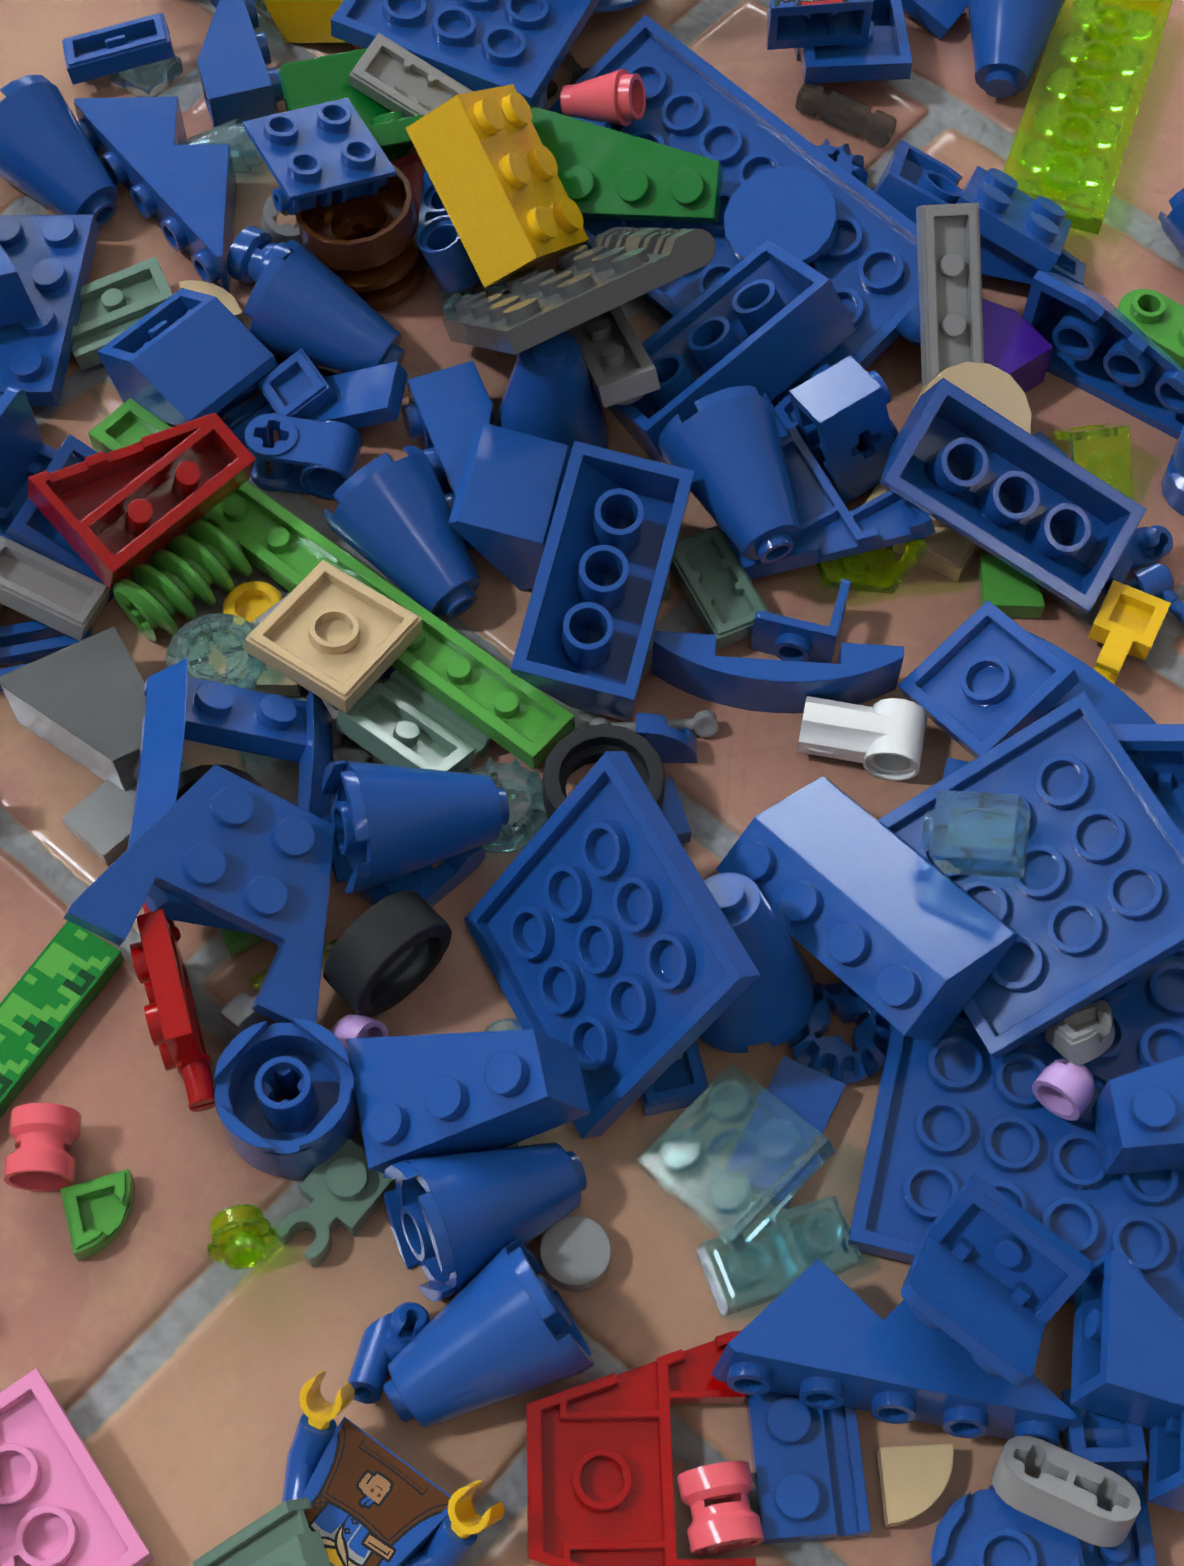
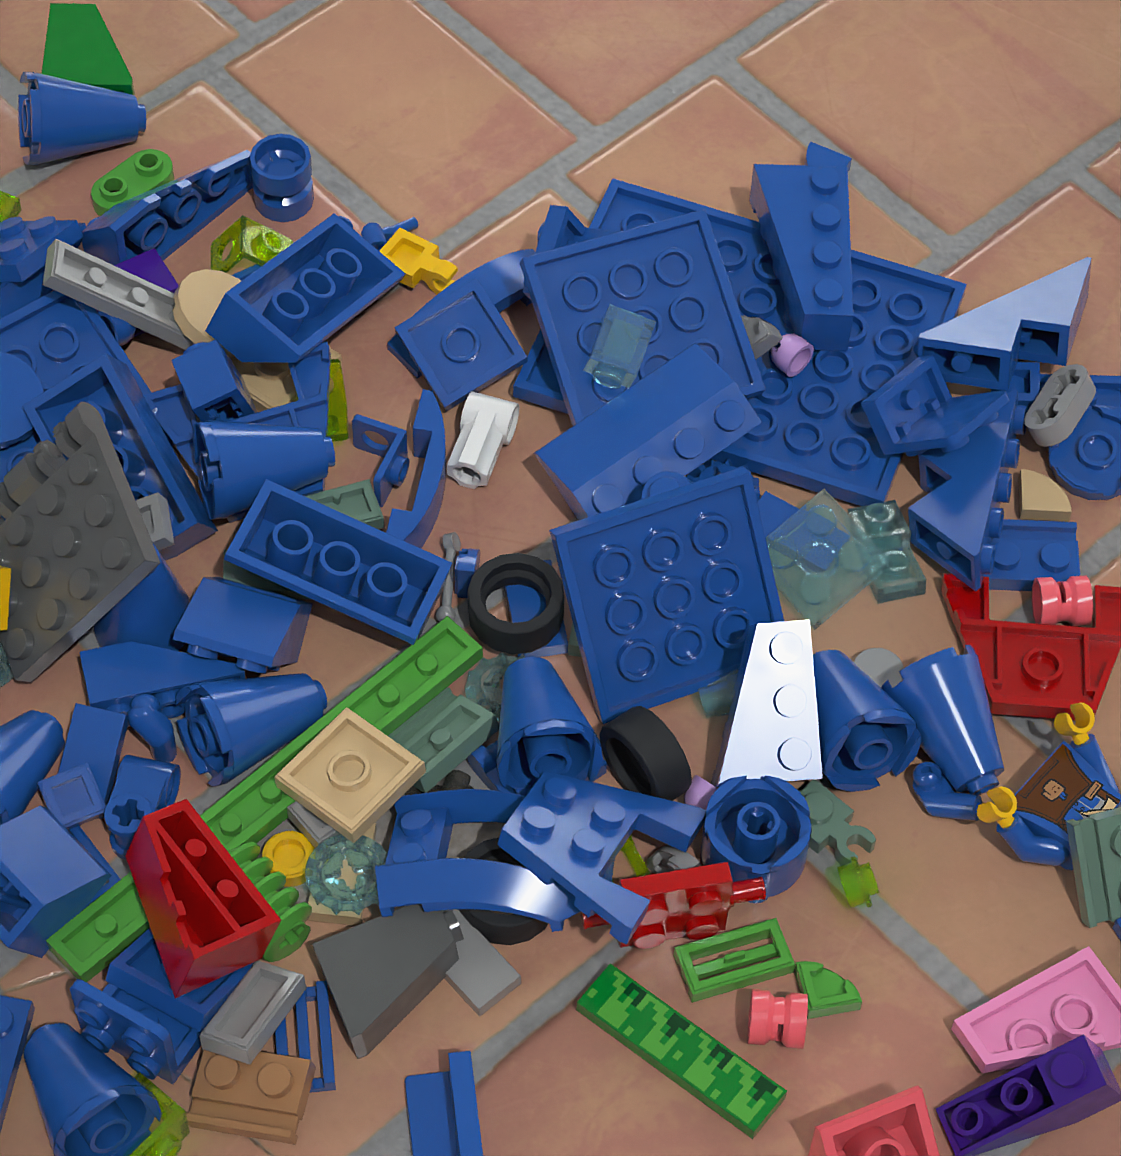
camera: 85 degrees left, 5 degrees down
bright green tile [977,554,1045,618] -> none
none -> blue arm [127,694,177,763]
none -> bright green tile [674,918,795,1003]

